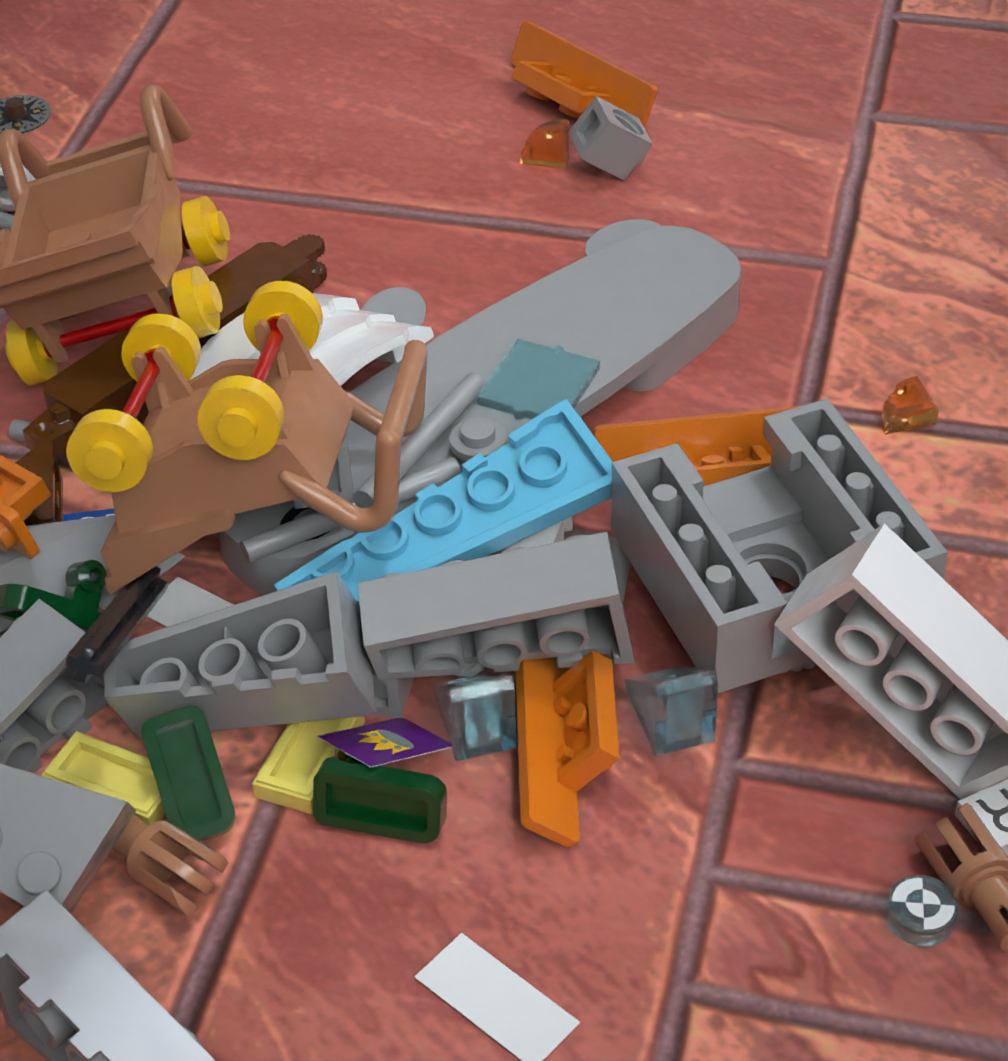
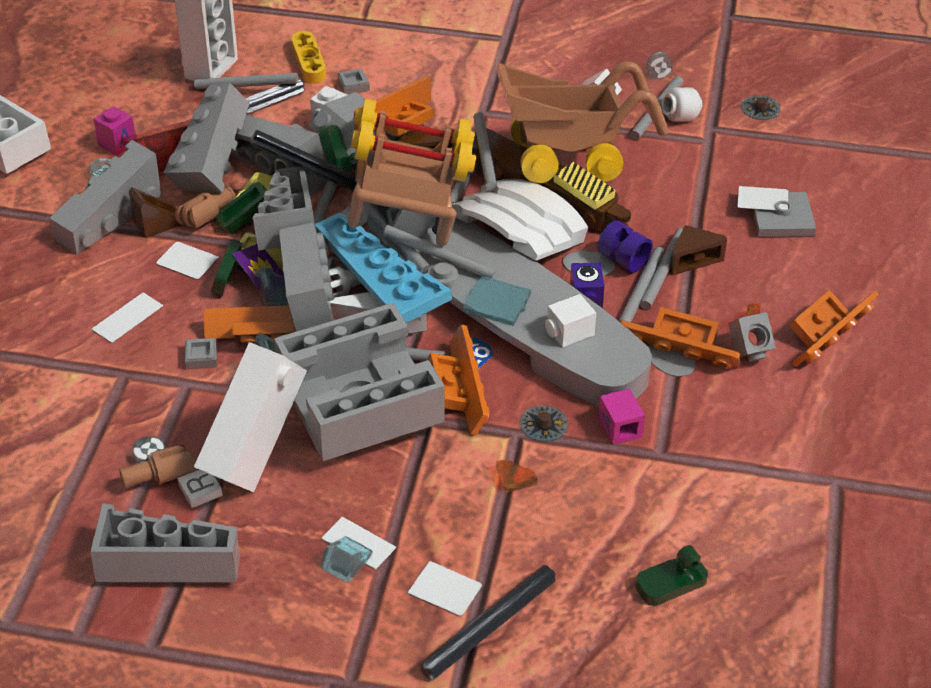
camera: 85 degrees right, 0 degrees up
none -> reddish brown slope [129,187,181,238]
none -> white sticker [156,242,219,279]
none -> light grey tile [185,338,217,369]
none -> light grey bar [473,112,497,191]
none -> piece [520,405,568,442]
none -> white brick [545,294,596,348]
none -> light yellow tile [553,162,615,210]
none -> dark purple brick [570,262,605,309]
none -> dark purple wheel [597,220,653,273]
none -> dark pink brick [598,389,645,445]
none -> light grey bar [619,246,665,322]
none -> orange bracket [620,307,740,369]
none -> light grey bar [640,228,683,310]
none -> reddish brown slope [670,225,727,275]
none -> white sticker [738,186,788,210]
none -> light grey plate [752,192,816,237]

